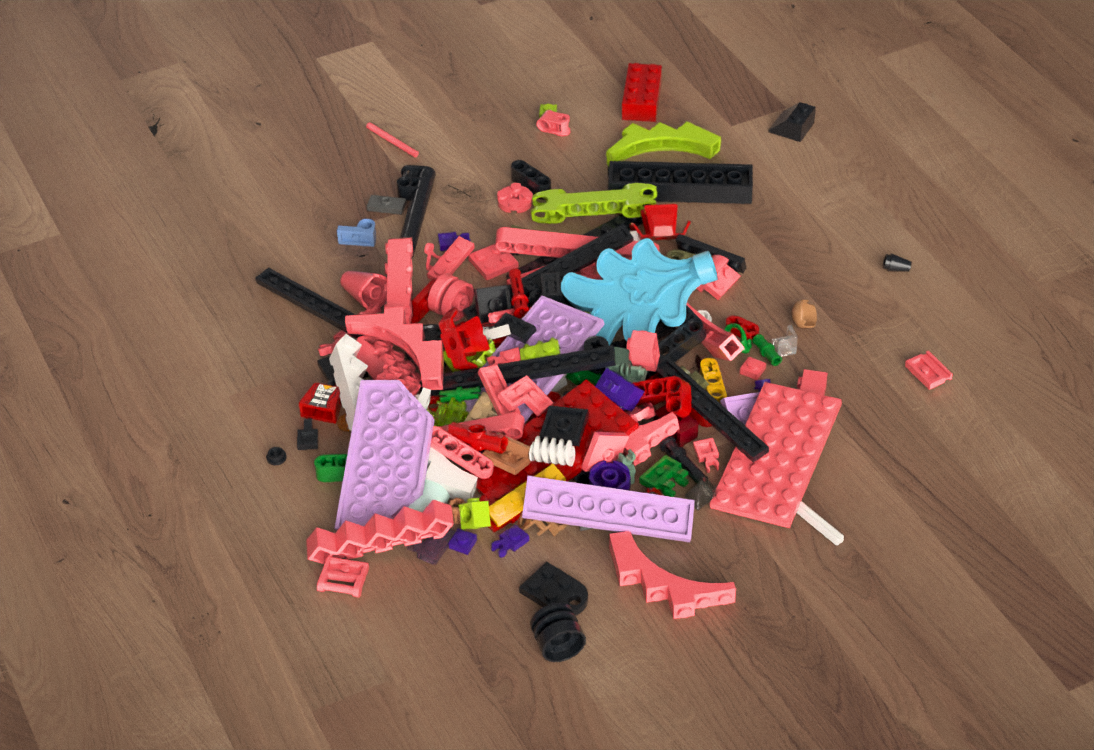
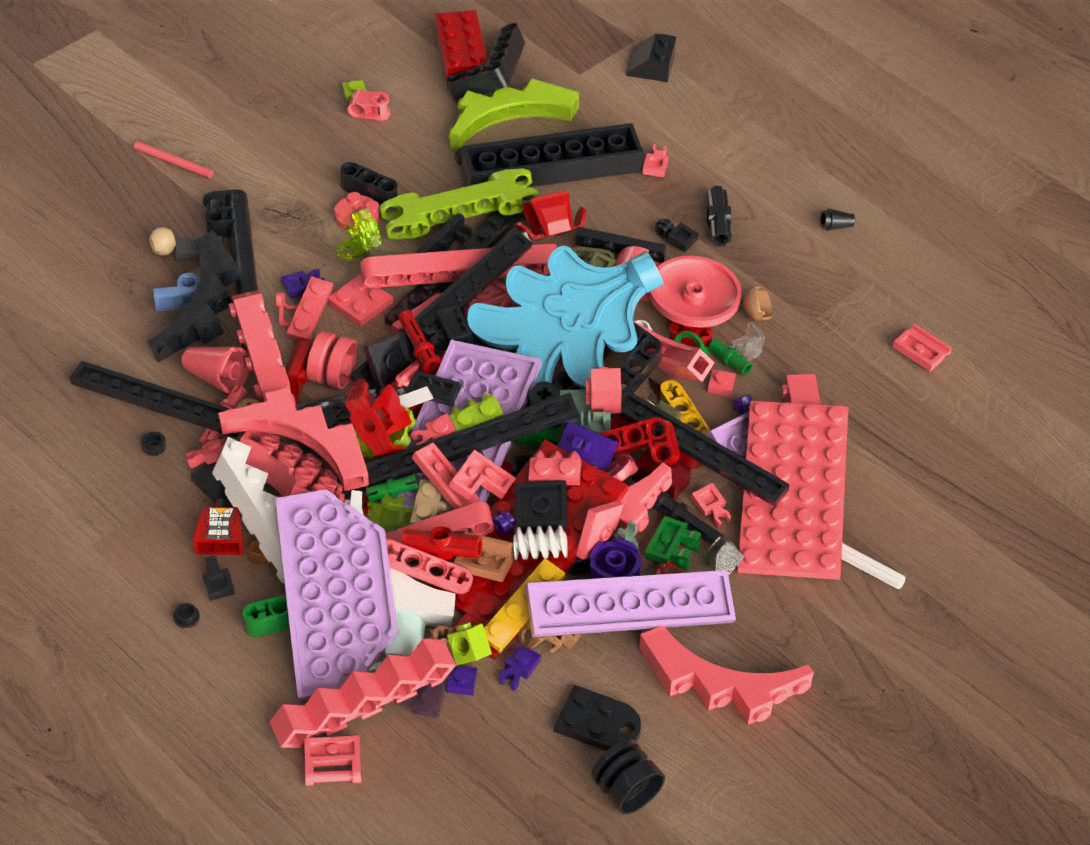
camera: 20 degrees left, 5 degrees up
none -> black tile [141,432,166,456]
none -> black arch [147,230,242,362]
none -> tan piece [149,227,176,256]
none -> clear neon green piece [336,208,383,260]
none -> black plate [417,213,472,253]
none -> black beam [446,23,525,101]
none -> dark purple plate [492,511,516,535]
none -> coral plate [529,450,582,485]
none -> coral plate [643,144,668,178]
none -> coral dish [649,256,742,327]
none -> black plate [655,218,699,252]
none -> black piece [707,186,731,246]

